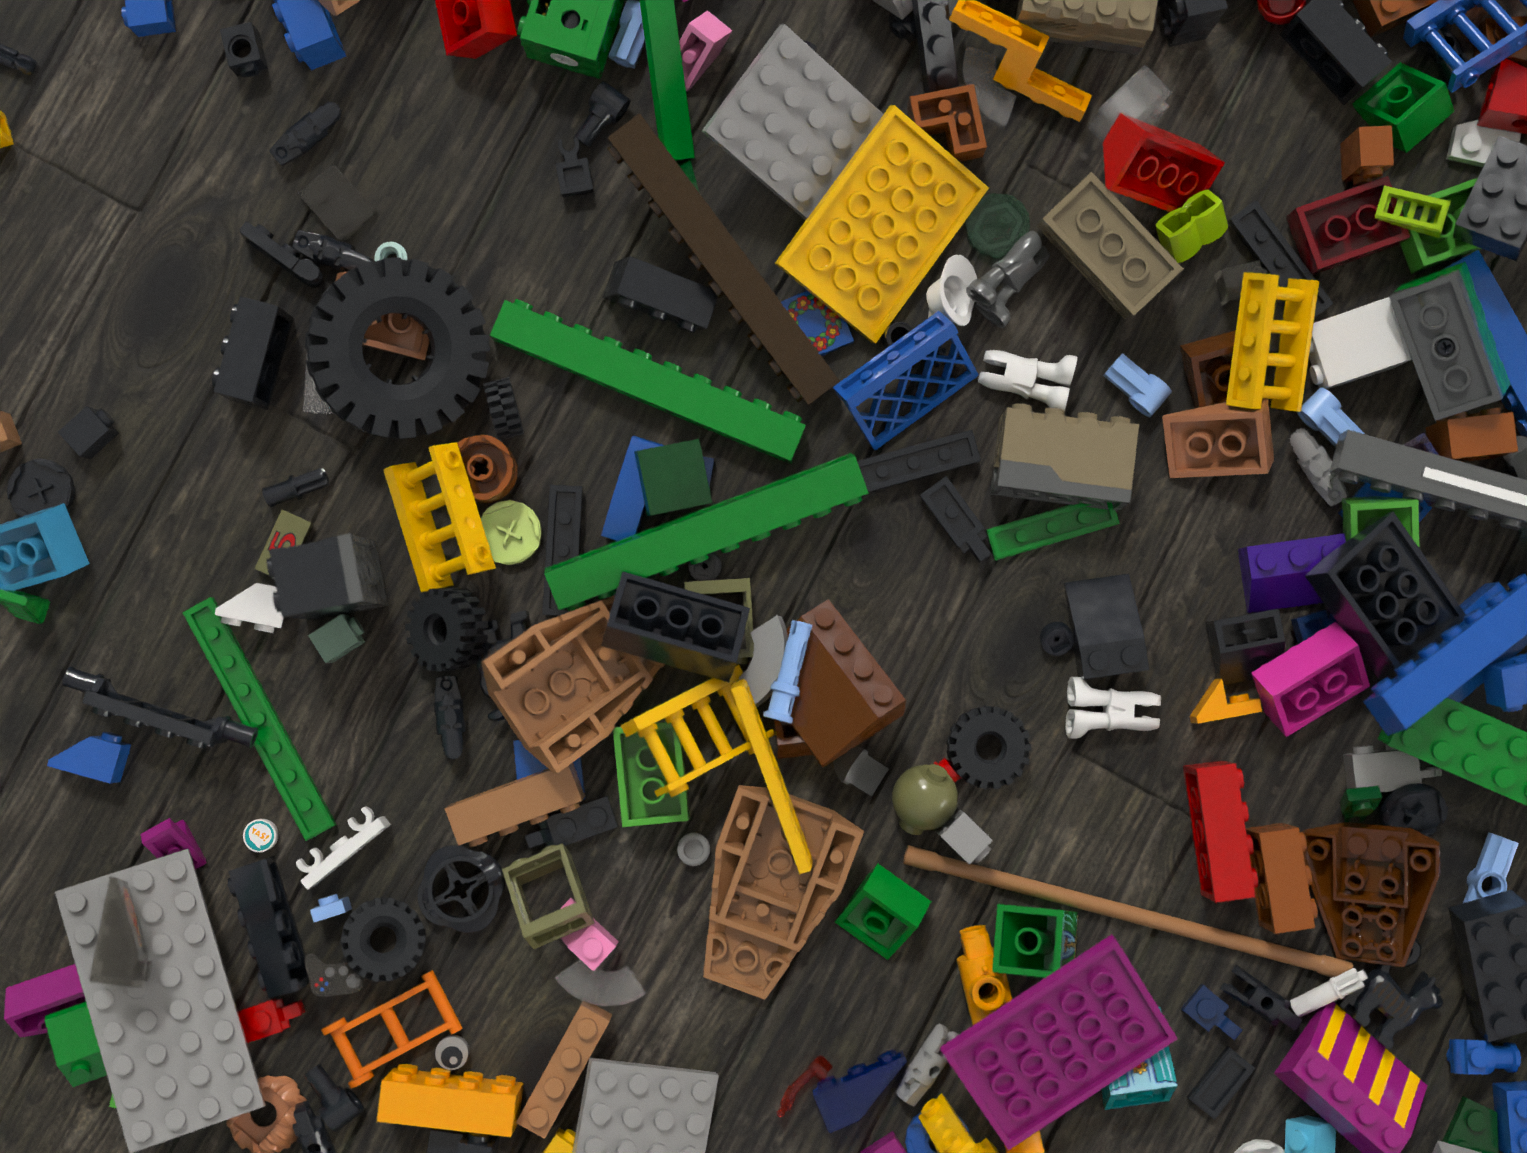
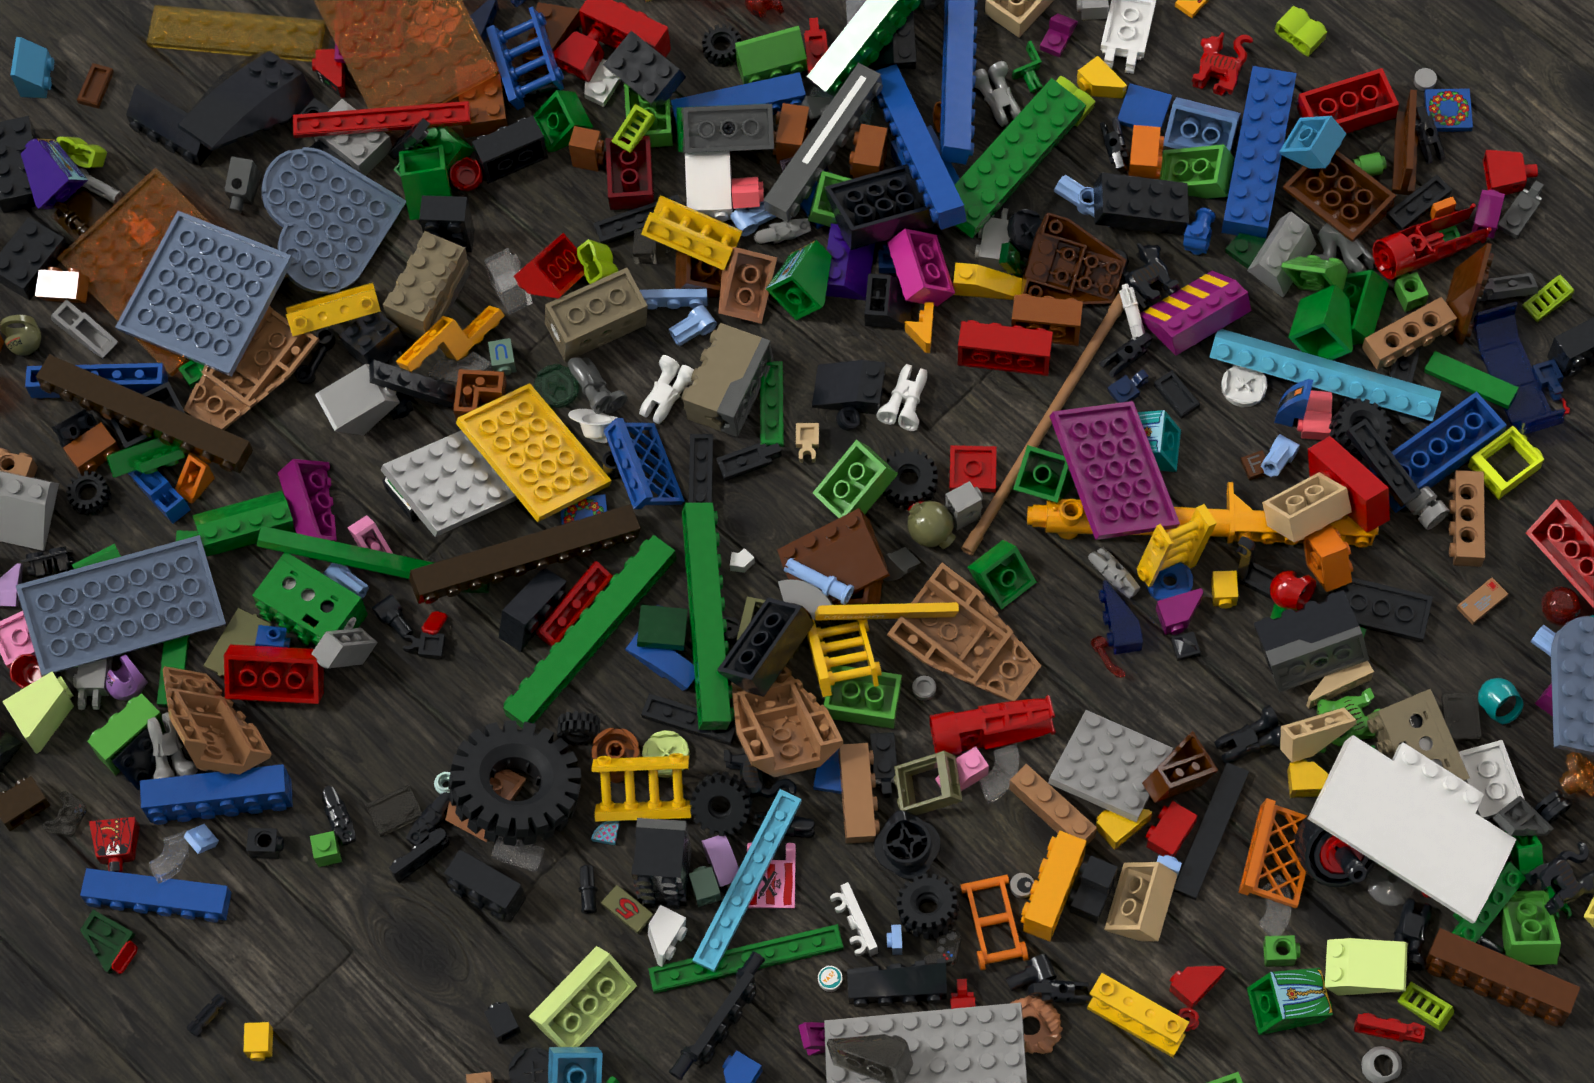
camera: 70 degrees left, 20 degrees down
none -> bright green brick [310,831,342,867]
none -> light grey brick [311,628,378,669]
none -> red piece [422,611,448,635]
none -> sand green brick [488,338,517,376]
none -> yellowish green slope [529,946,637,1047]
none -> red brick [536,561,613,646]
none -> medium azure tile [591,821,620,845]
none -> light blue plate [640,289,708,309]
none -> medium azure plate [692,789,802,972]
none -> lavender slope [702,835,739,887]
none -> white piece [730,548,755,573]
none -> coral brick [731,177,764,209]
none -> flag [747,843,796,909]
none -> green slope [766,240,832,320]
none -> tan plate [796,423,819,463]
none -> bright green brick [813,440,898,518]
none -> dark orange brick [849,124,888,179]
none -> red piece [929,695,1055,755]
none -> red plate [949,445,997,492]
none -> yellow slope [953,263,1023,300]

